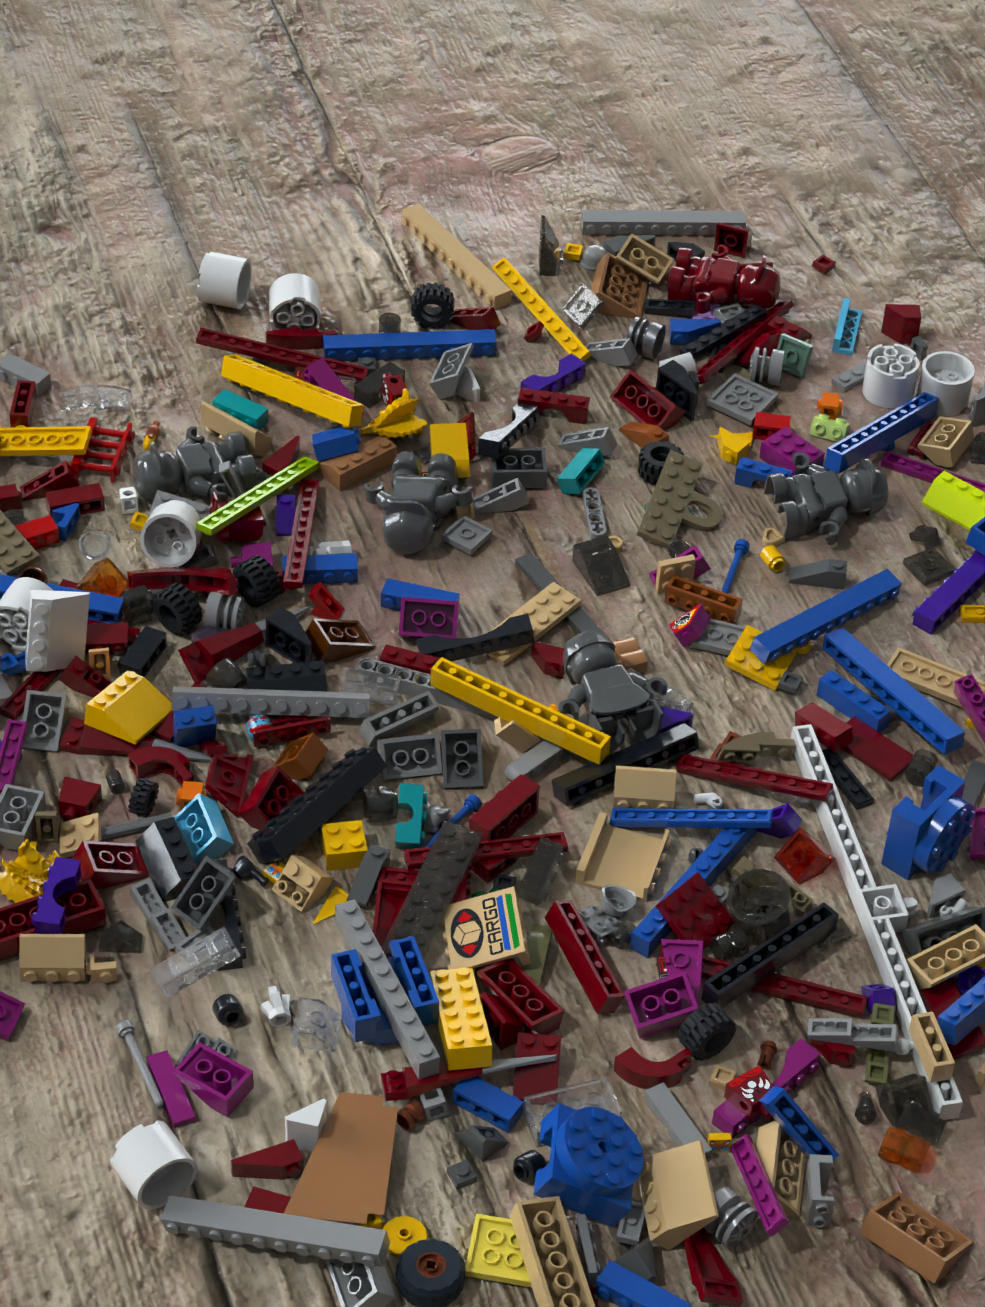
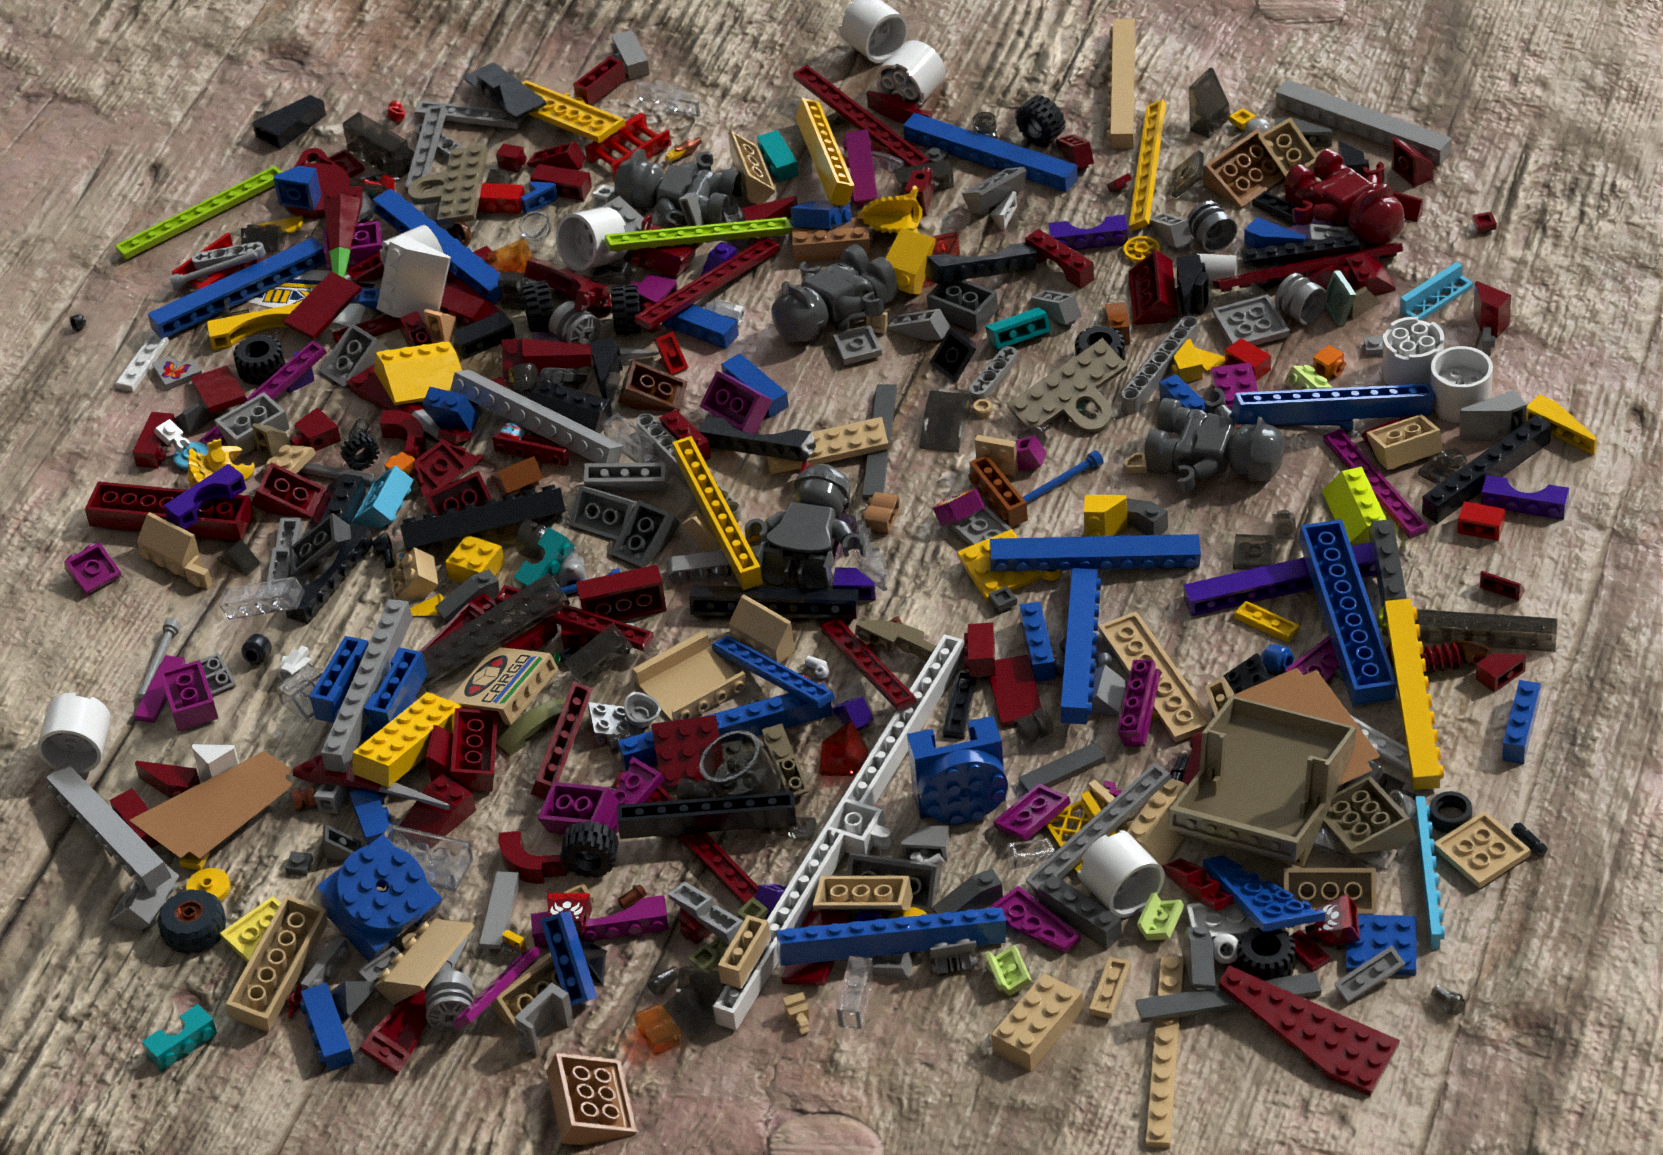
camera: 45 degrees right, 0 degrees up
yellow brick [760,545,786,572] -> none
none -> black slope [930,329,977,383]
none -> yellow slope [1084,495,1128,537]
none -> light grey beam [1121,316,1198,414]
none -> yellow wheel [1124,236,1160,262]

